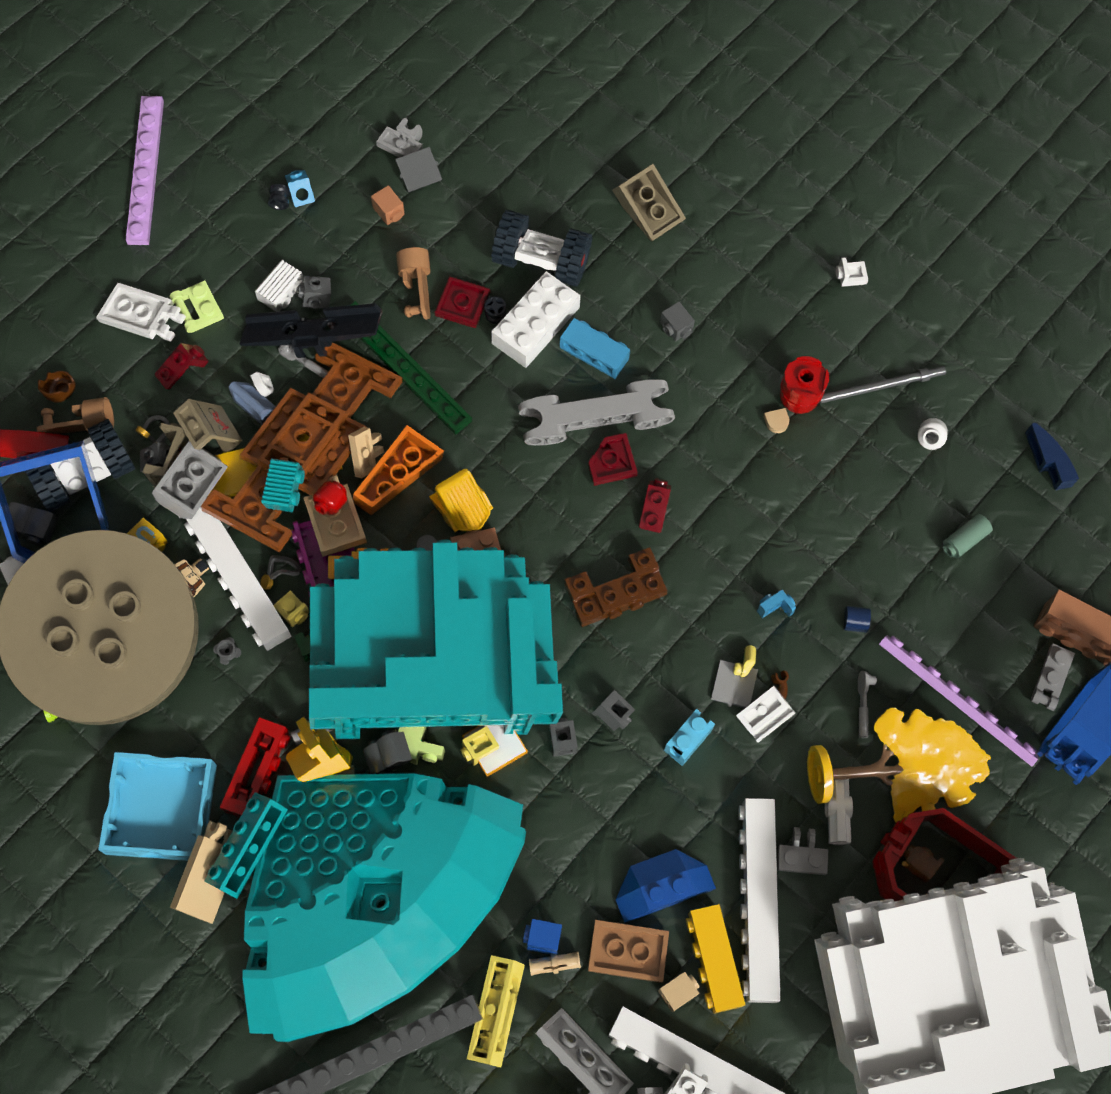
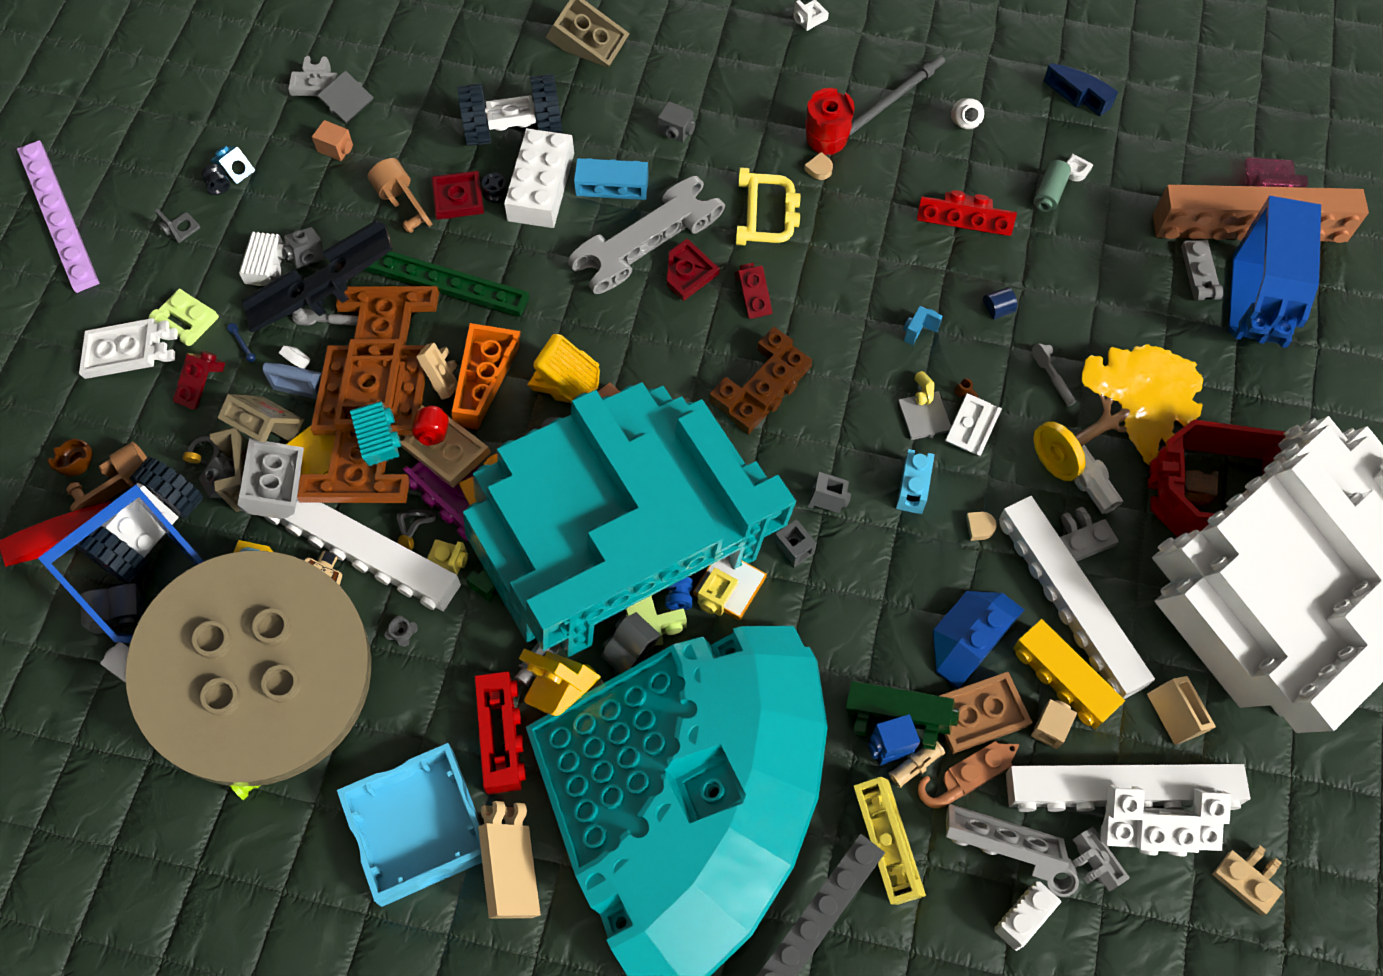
camera: 25 degrees left, 5 degrees down
teal brick [204,792,288,899] -> none
lavender plate [879,635,1038,766] -> none
none -> dark grey bracket [154,208,201,243]
none -> dark blue hinge [227,323,256,362]
none -> blue wheel [665,577,693,610]
none -> light yellow bar [736,168,800,246]
none -> dark green brick [846,681,960,750]
none -> red bracket [917,190,1017,236]
none -> nougat plate [918,741,1019,808]
none -> tan tile [966,512,996,541]
none -> white tile [1066,154,1093,181]
none -> tan brick [1147,676,1216,745]

